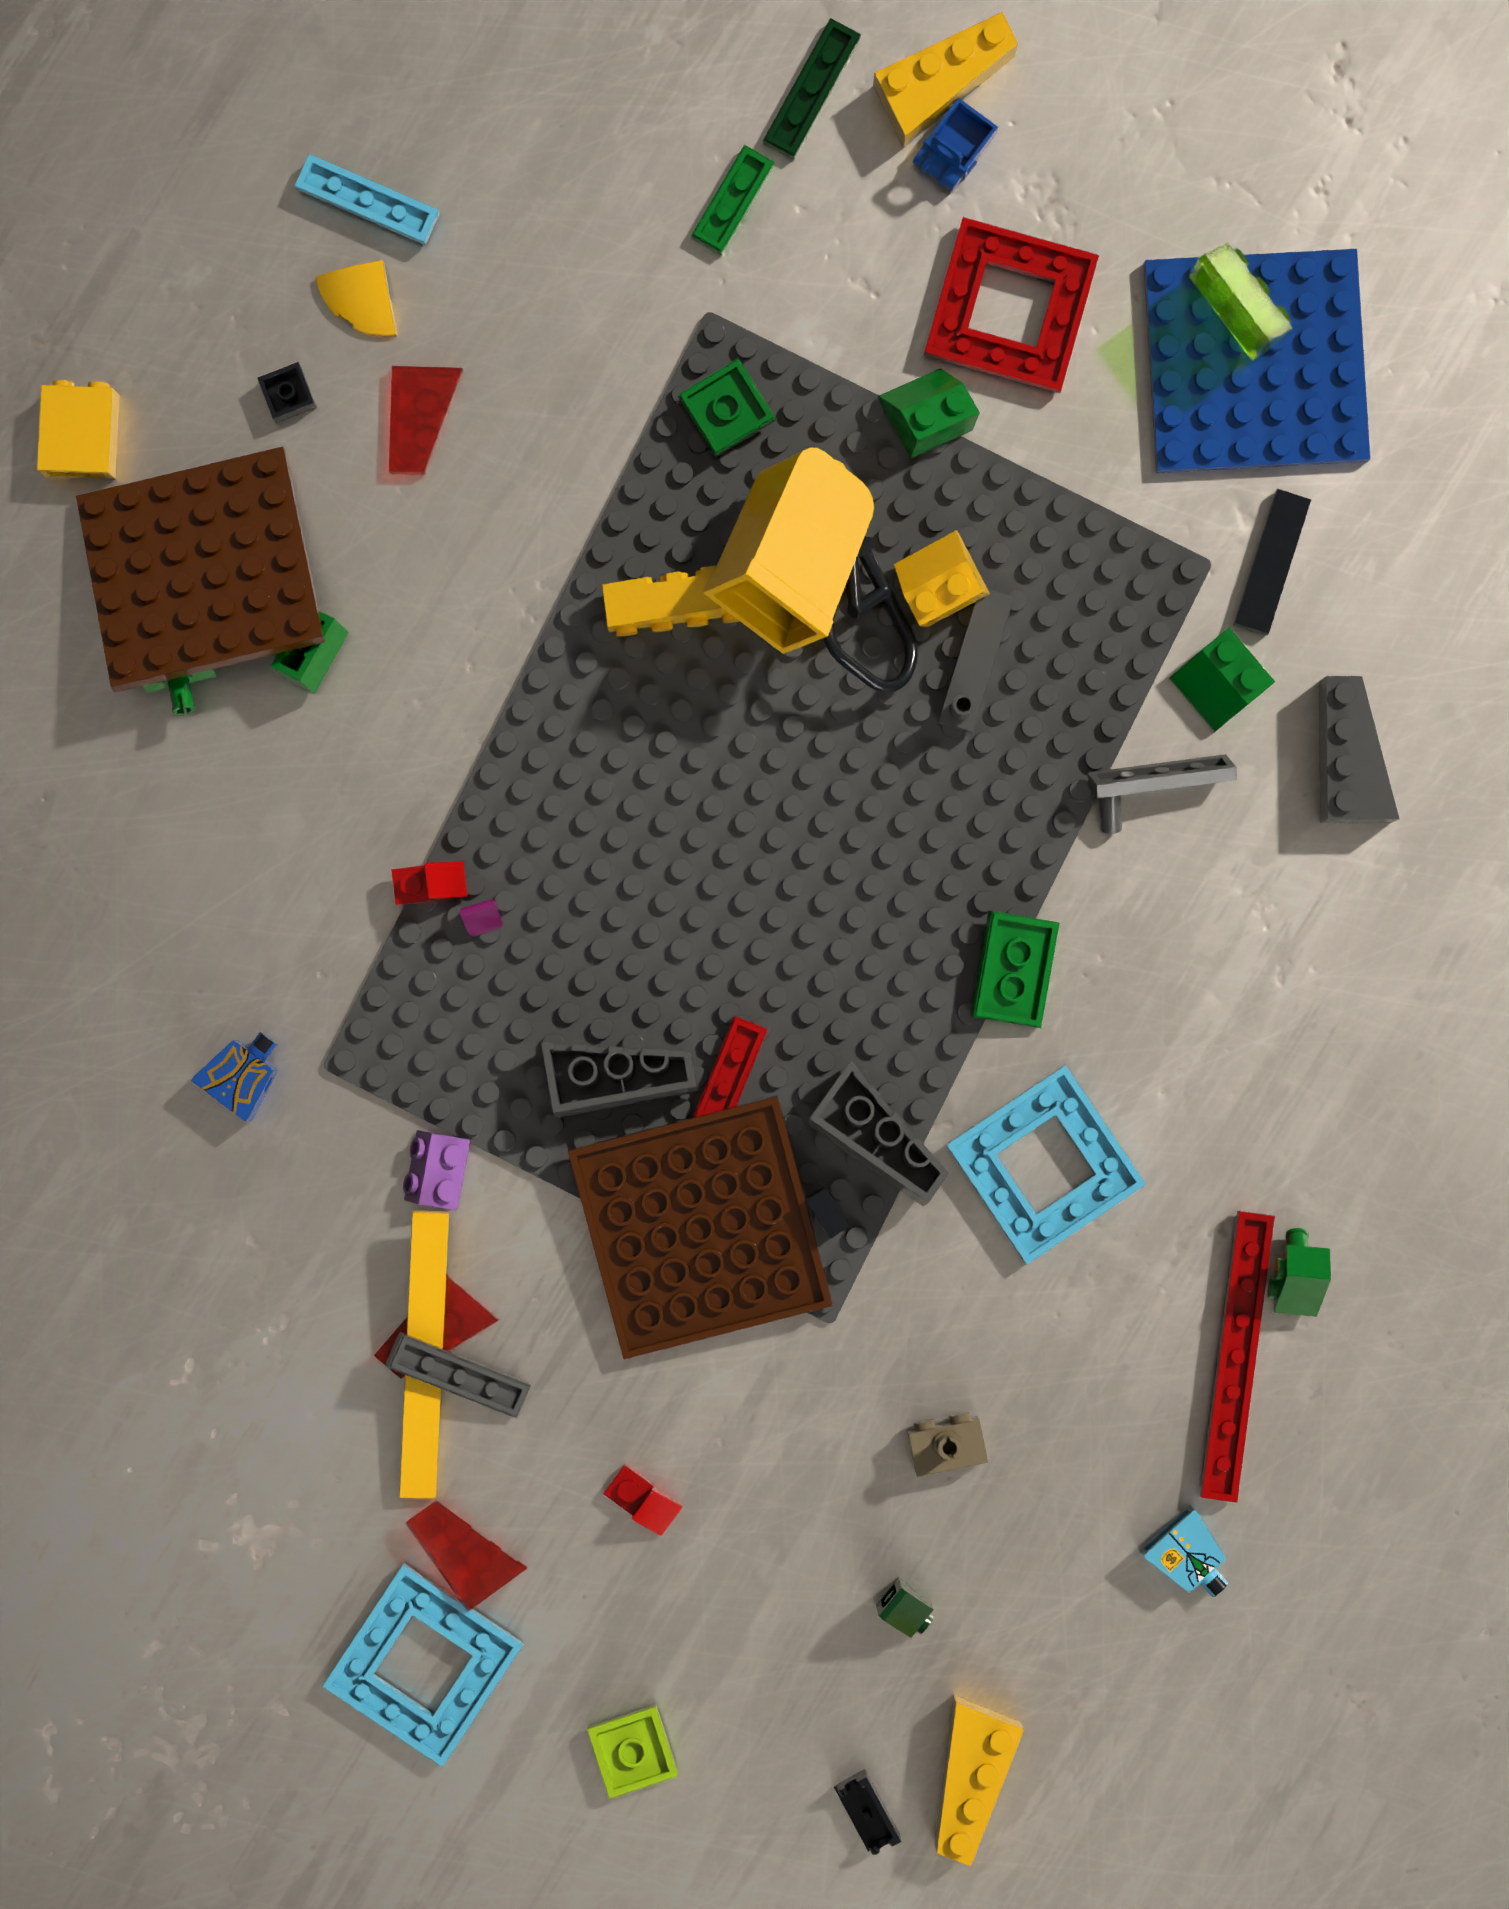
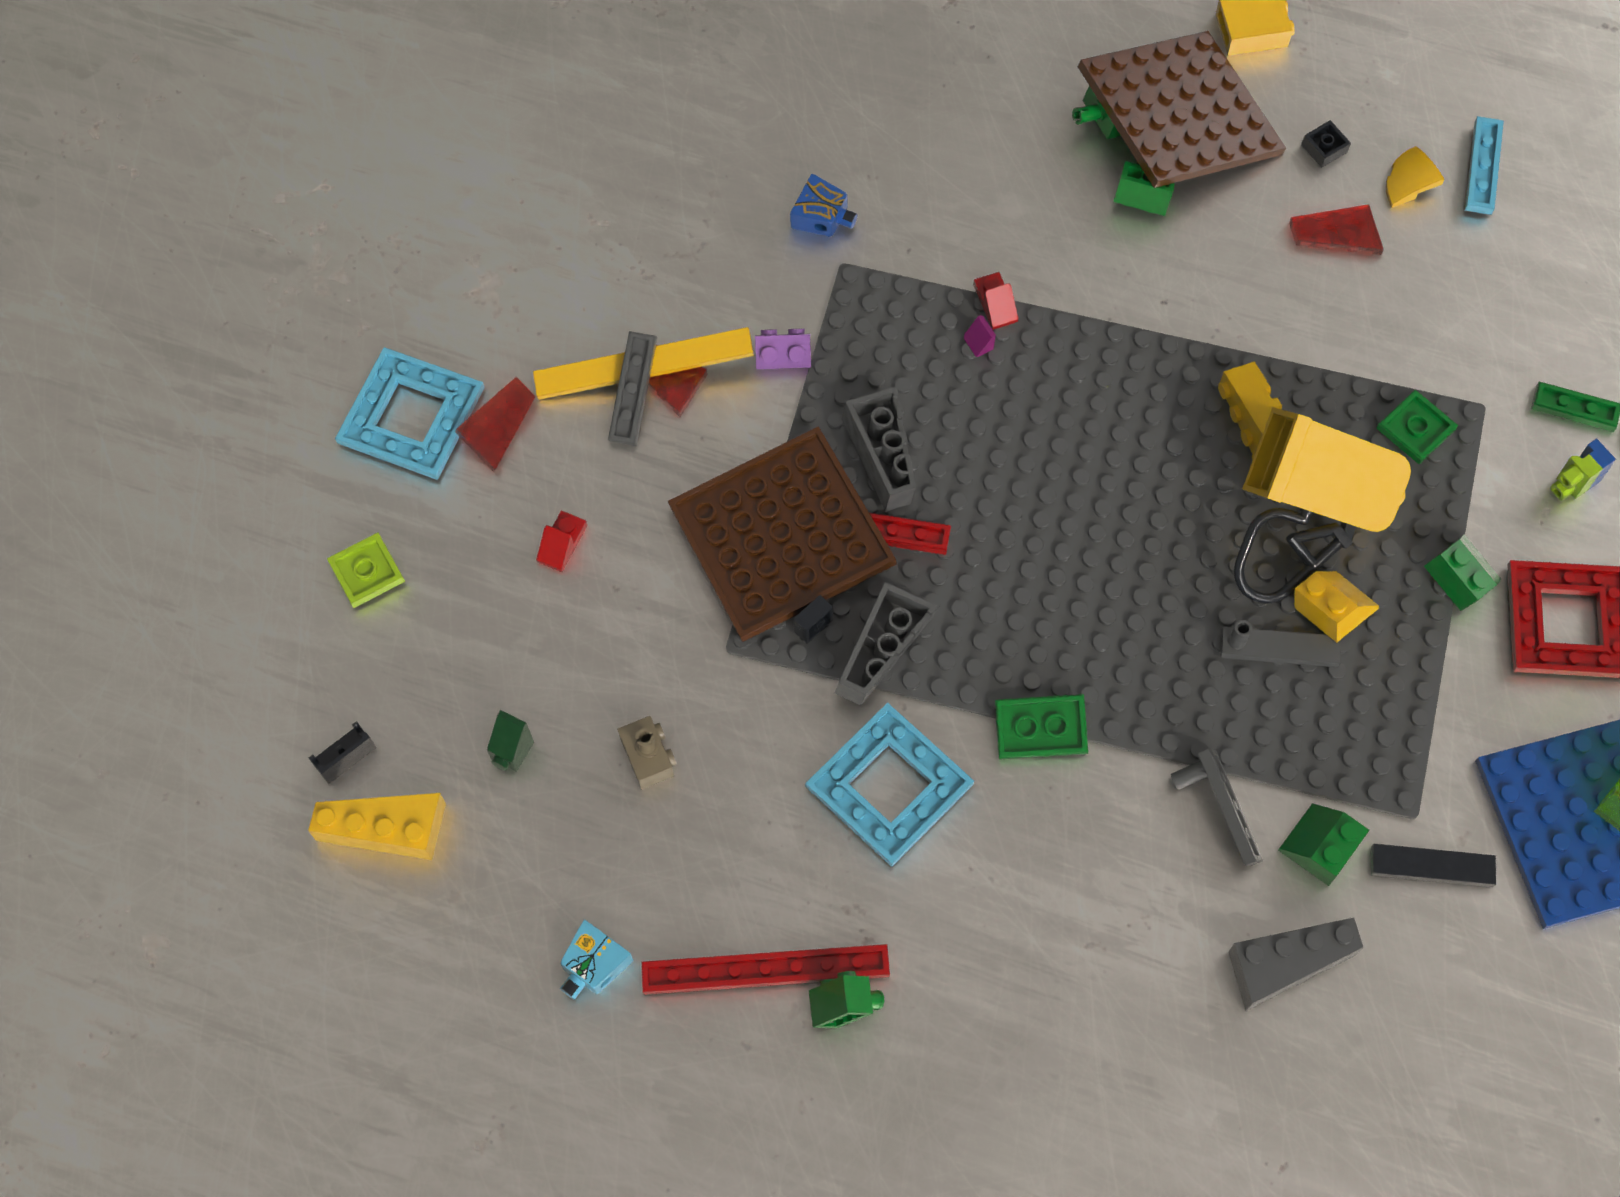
camera: 80 degrees right, 20 degrees down
none -> lime hips [1550,438,1616,501]

